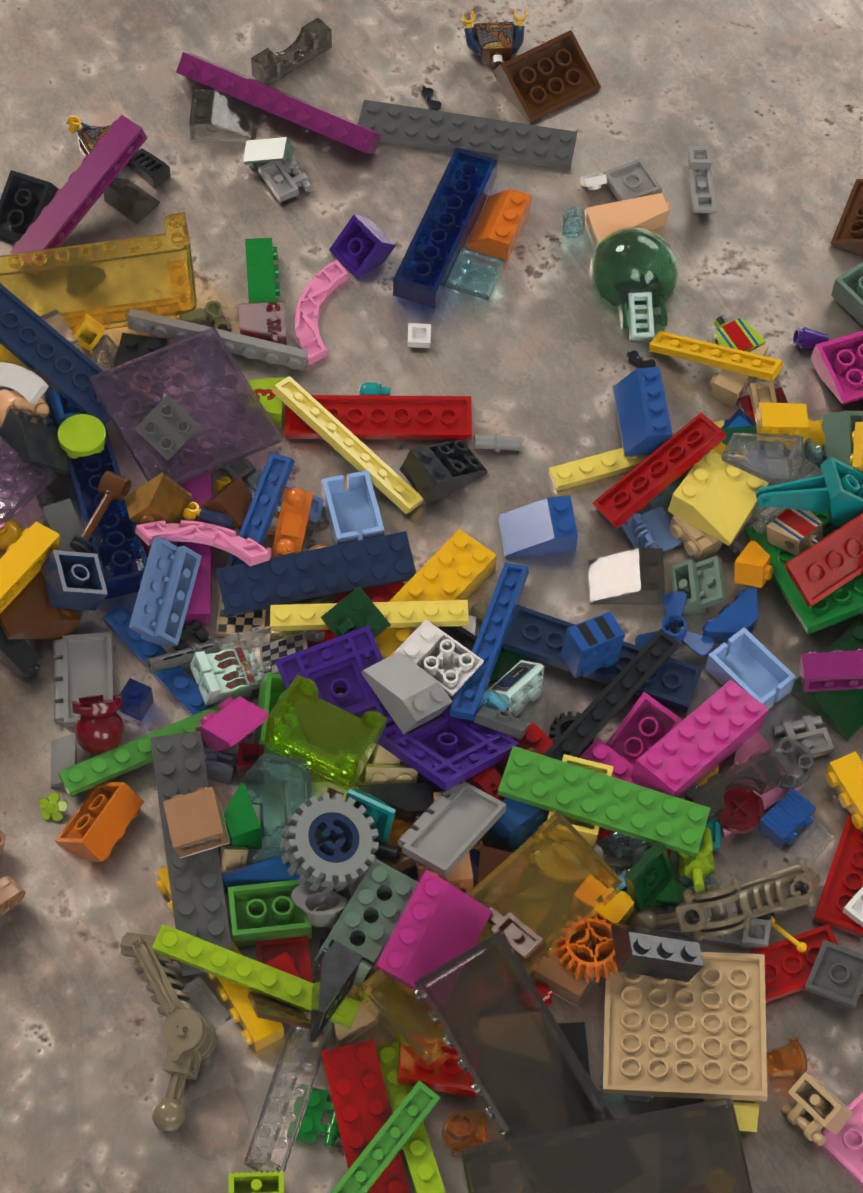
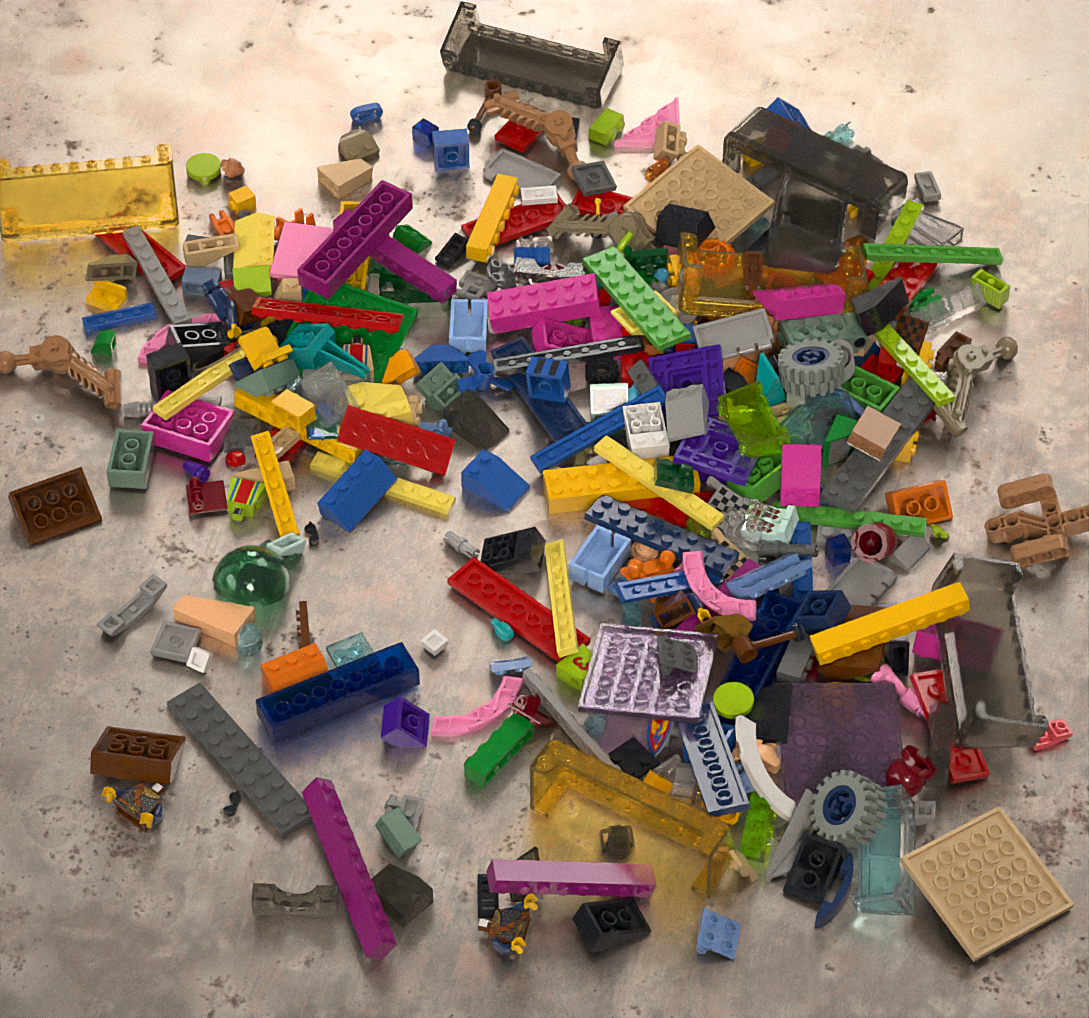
camera: 135 degrees left, 10 degrees down
none -> dark red hinge [186,476,228,515]
none -> dark grey plate [224,418,261,453]
none -> red piece [225,450,246,468]
none -> reddish brown plate [296,601,310,649]
none -> medium blue plate [489,656,531,675]
none -> light grey plate [816,525,856,549]
none -> reddish brown hinge [934,331,972,372]

